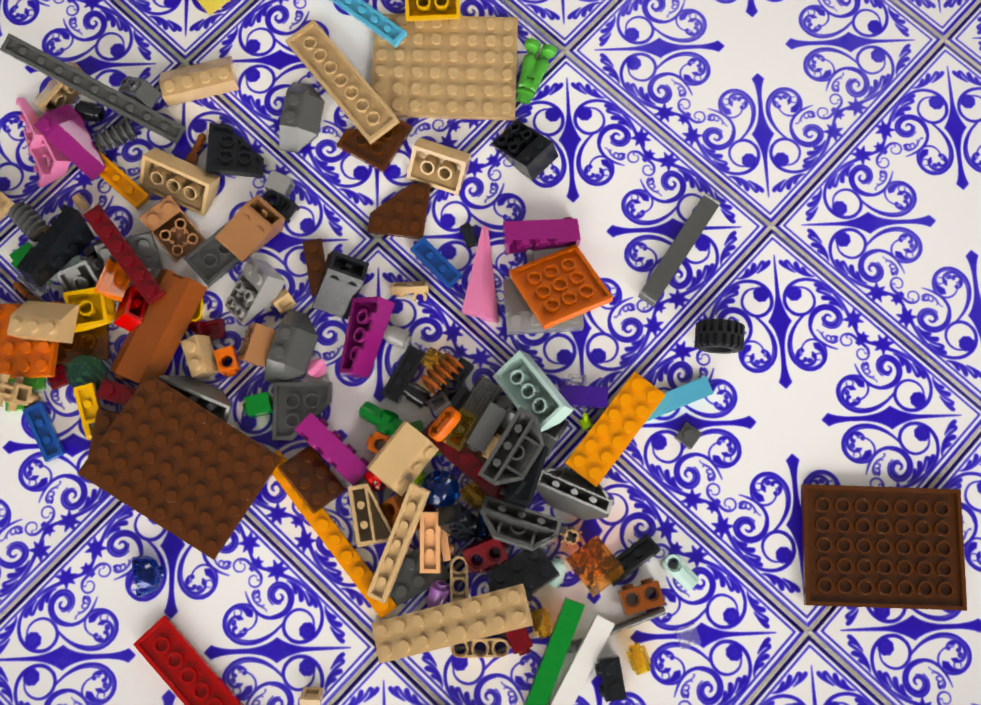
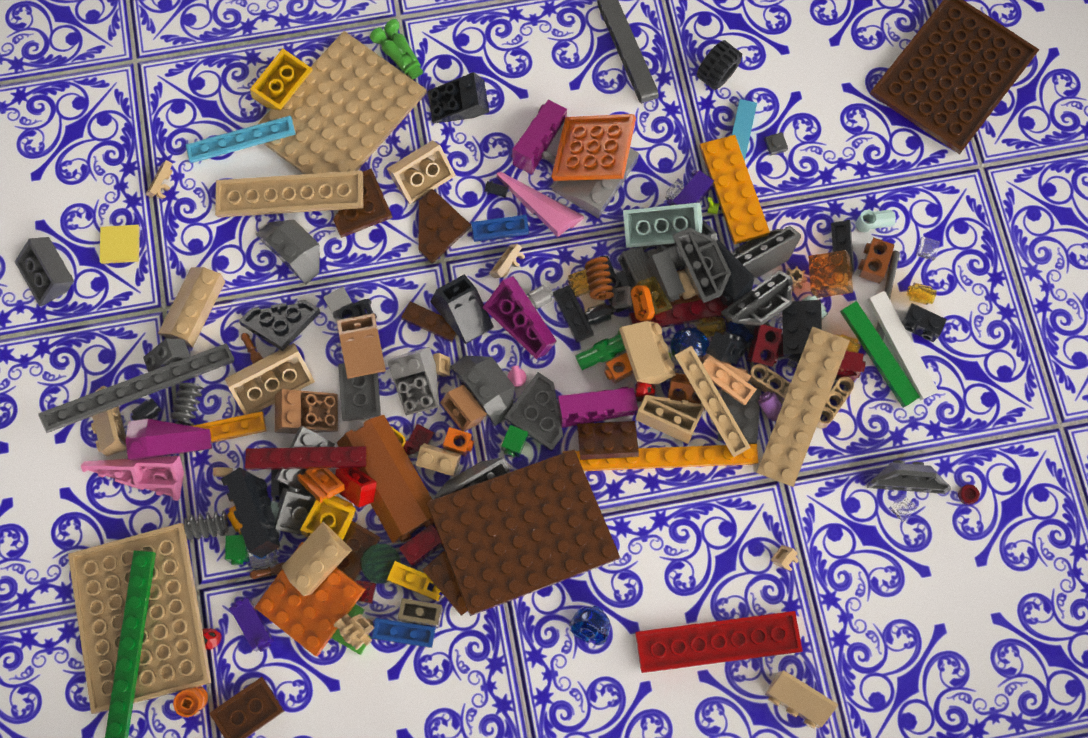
camera: 55 degrees left, 5 degrees down
none -> dark tan brick [398,598,443,628]

